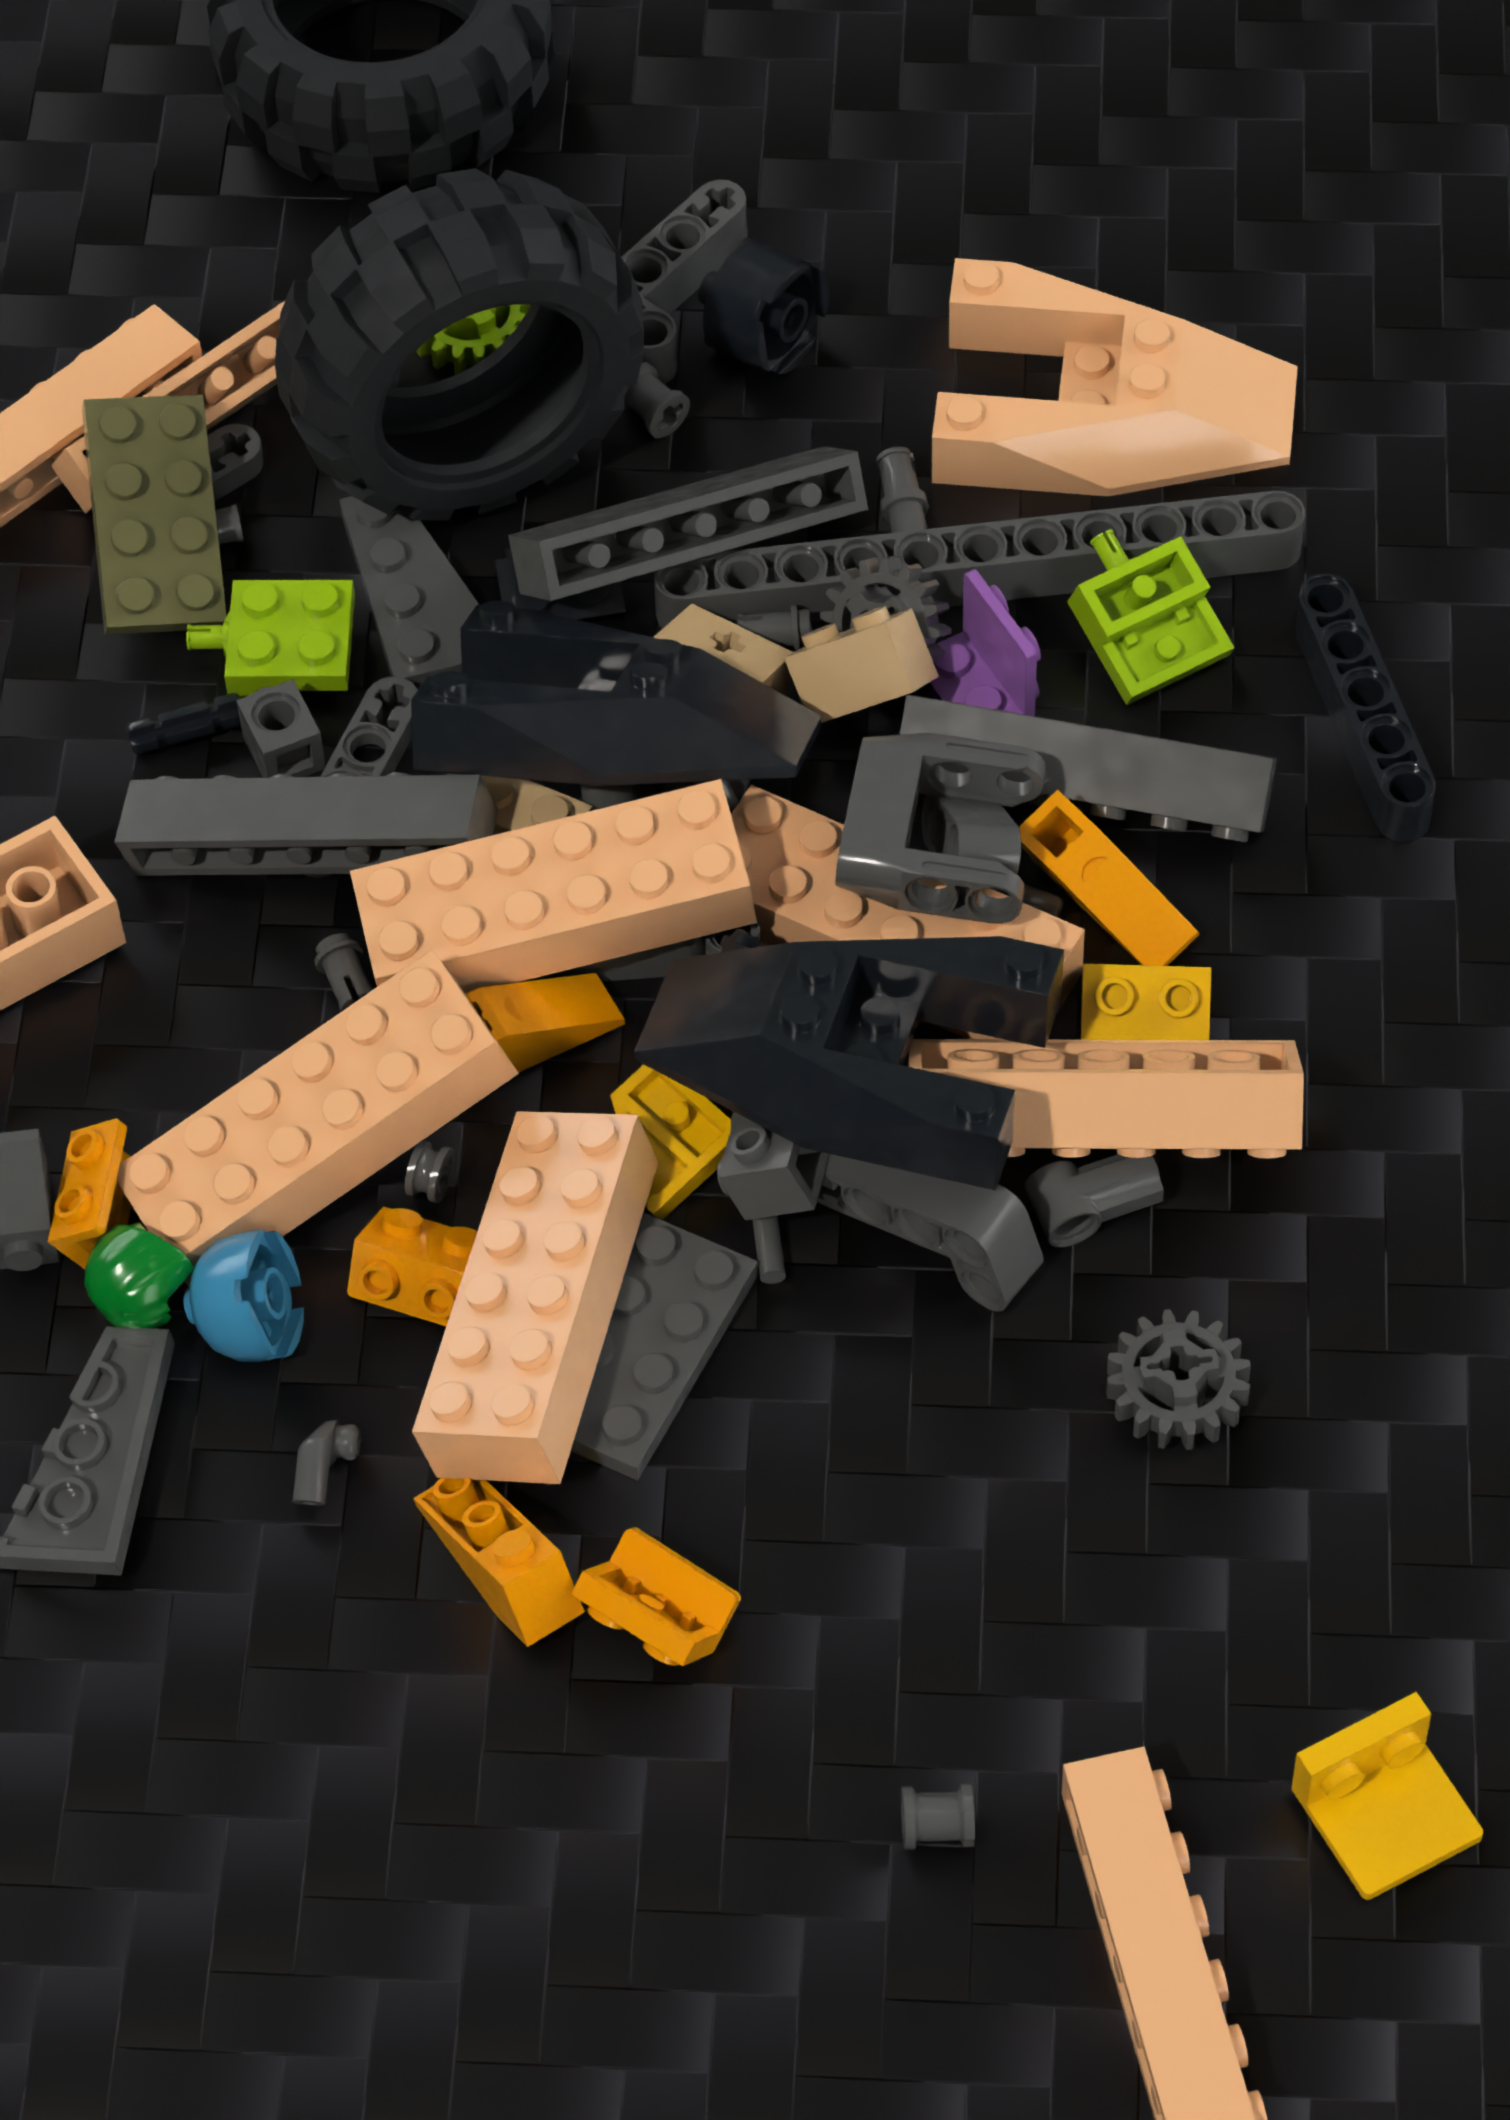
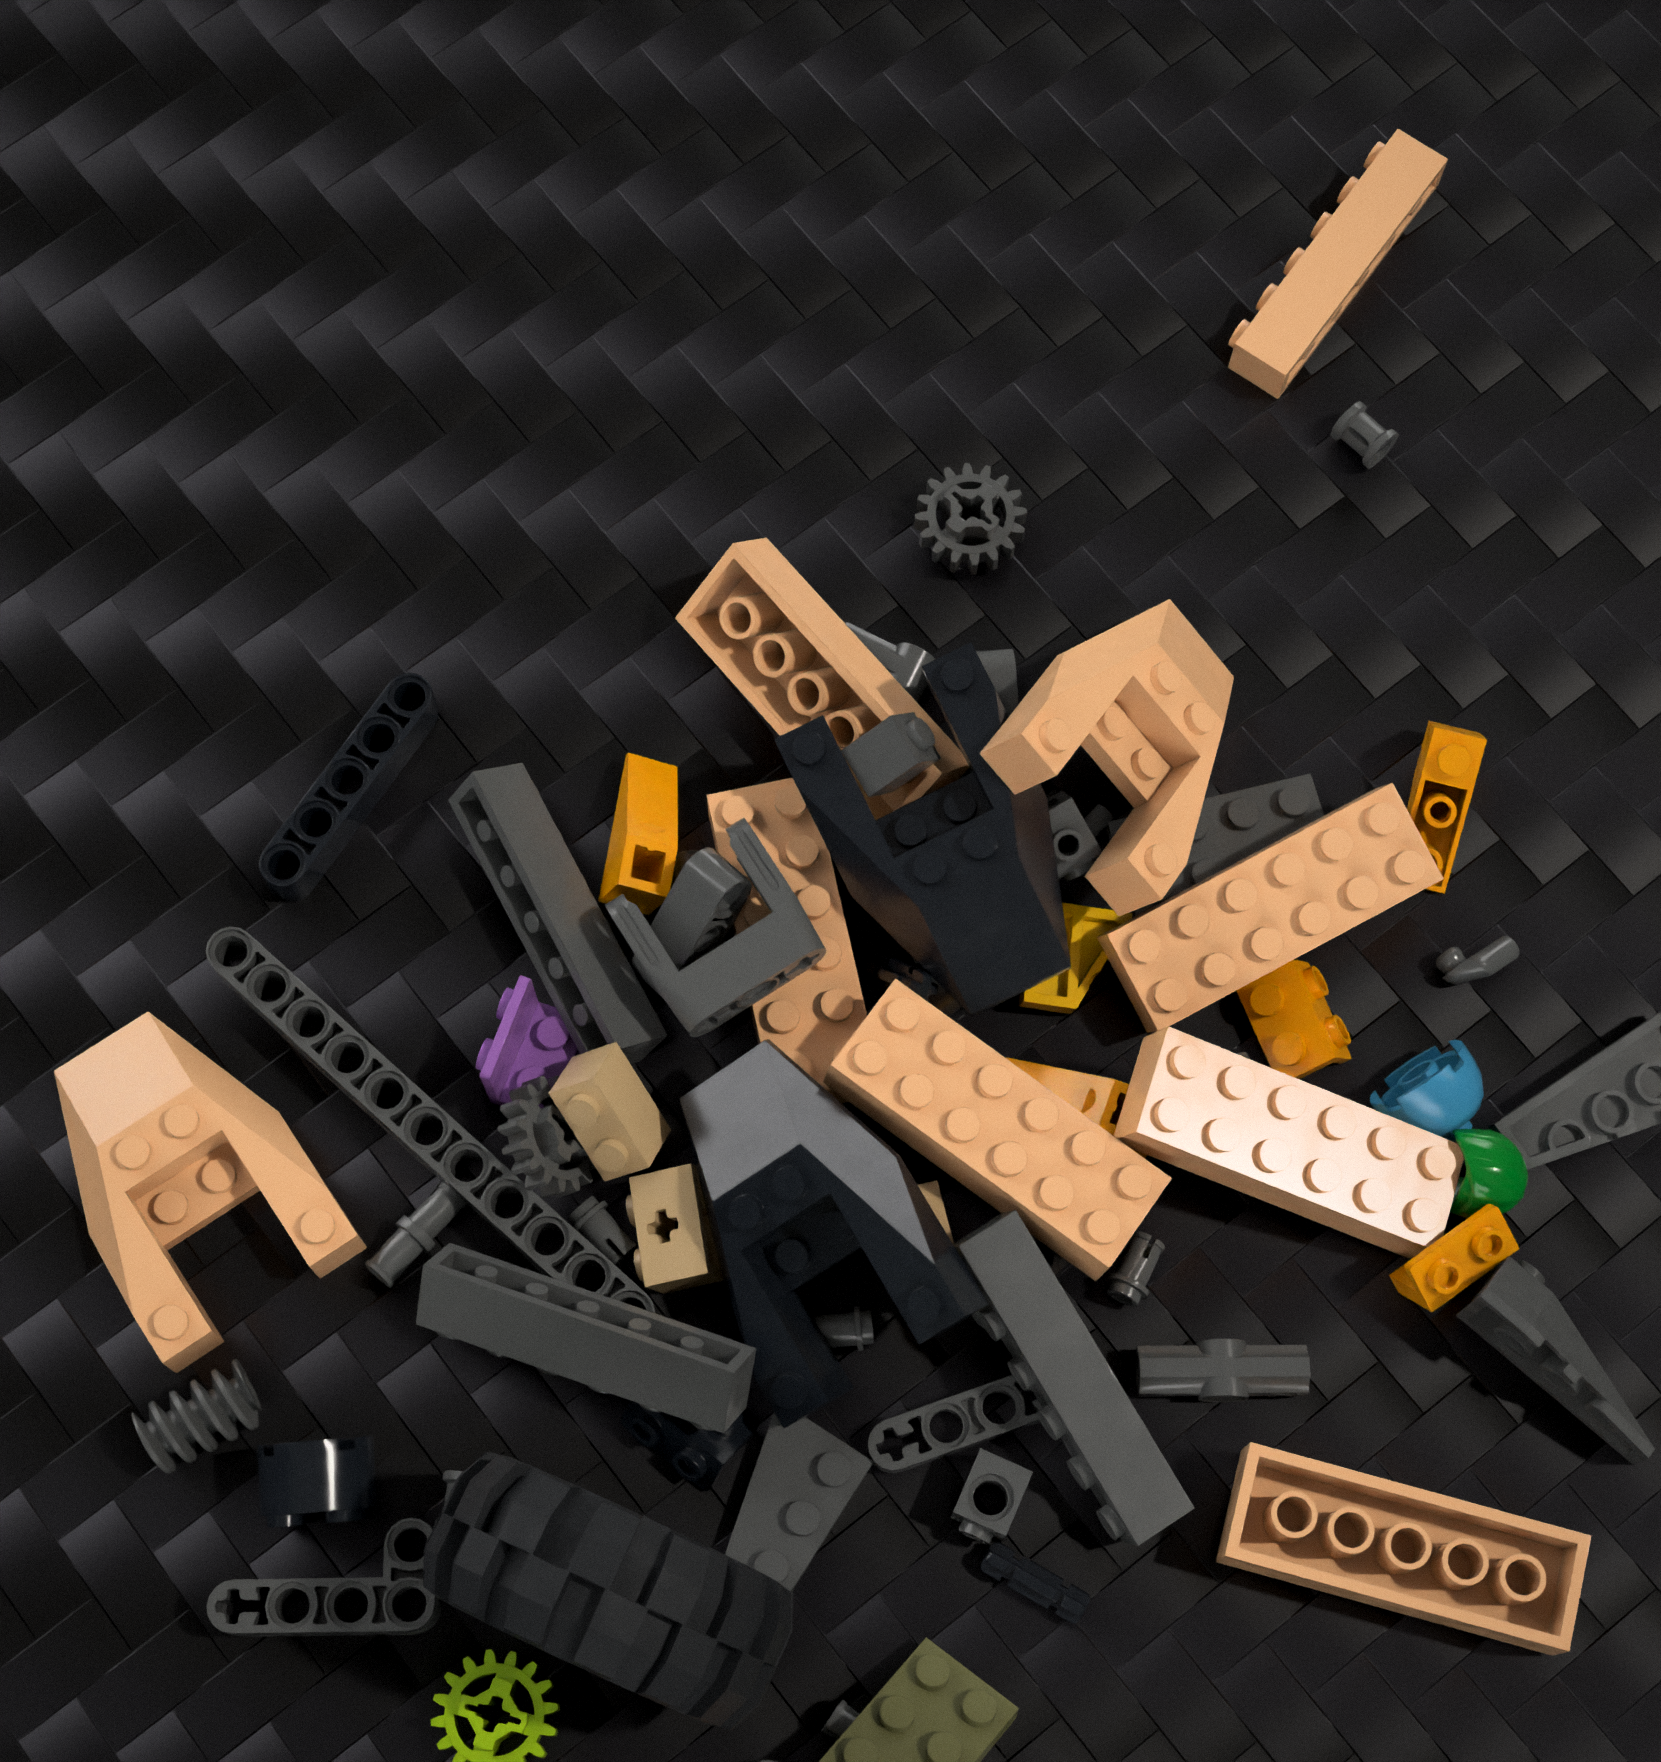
camera: 135 degrees left, 15 degrees up
lime plate [186,580,355,698] -> none
light orange bracket [571,1527,741,1666] -> none
lime plate [1067,529,1235,706] -> none
yellow bracket [1081,964,1211,1040] -> none
yellow bracket [1291,1692,1483,1900] -> none
none -> dark grey piece [131,1358,261,1474]
none -> dark grey brick [841,712,941,797]
none -> light nougat wedge [980,599,1234,916]
none -> dark grey piece [1135,1339,1311,1403]

